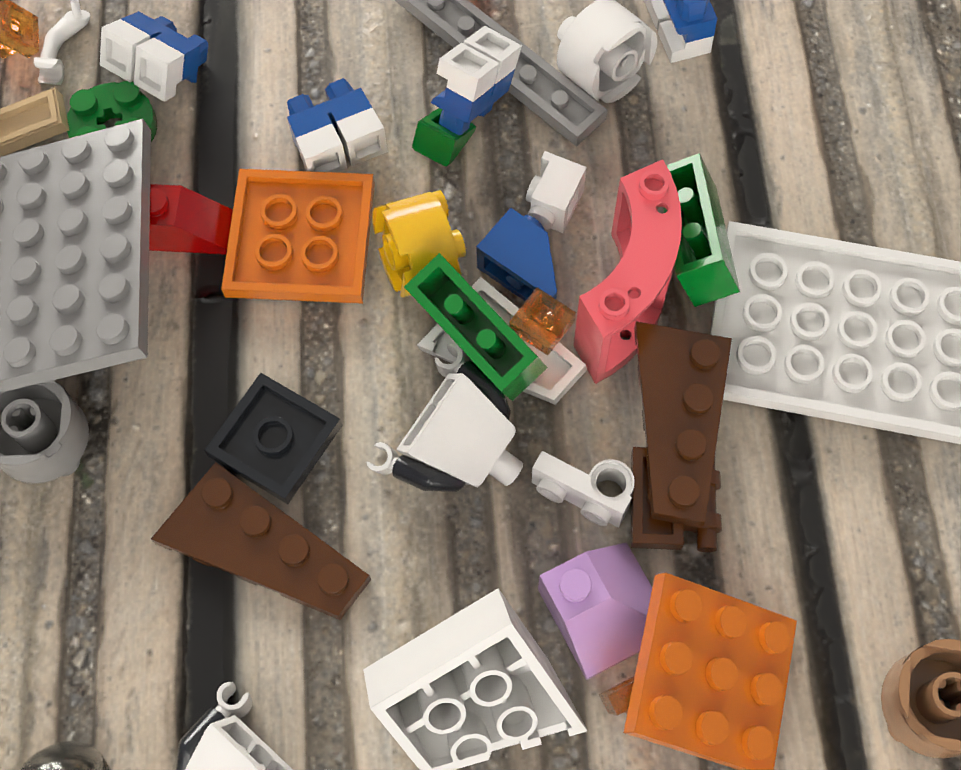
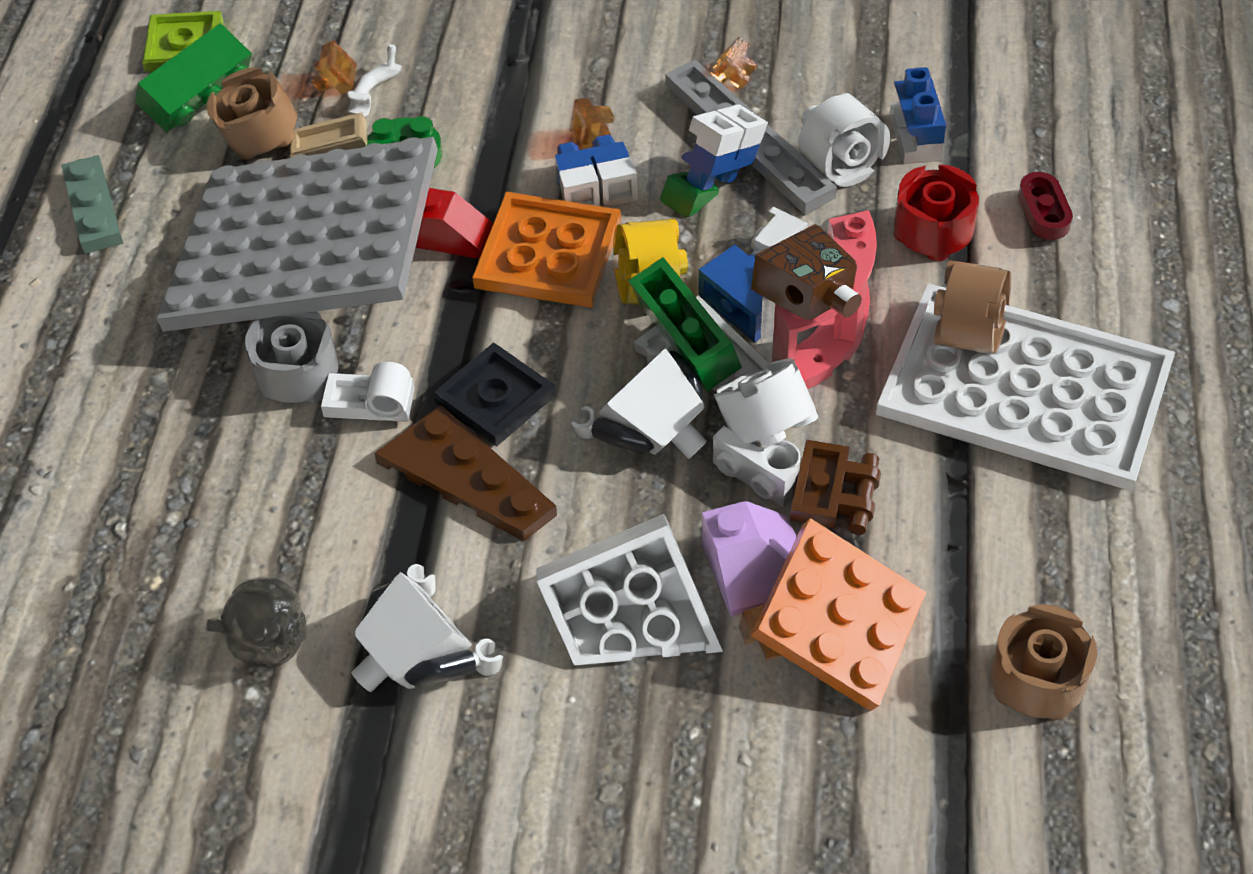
camera: 10 degrees right, 15 degrees down
white hips [100,11,208,102] -> none
clear orange tile [509,287,577,356] -> none
reddish brown wing [634,321,732,528] -> none
green brick [663,153,740,307] -> none
none -> white plate [321,362,415,422]
none -> clear orange tile [569,98,615,150]
none -> white brick [714,358,818,447]
none -> reddish brown torso [751,224,862,320]
none -> red brick [894,165,979,261]
none -> medium nougat brick [934,260,1012,353]
none -> dark red plate [1018,172,1073,240]

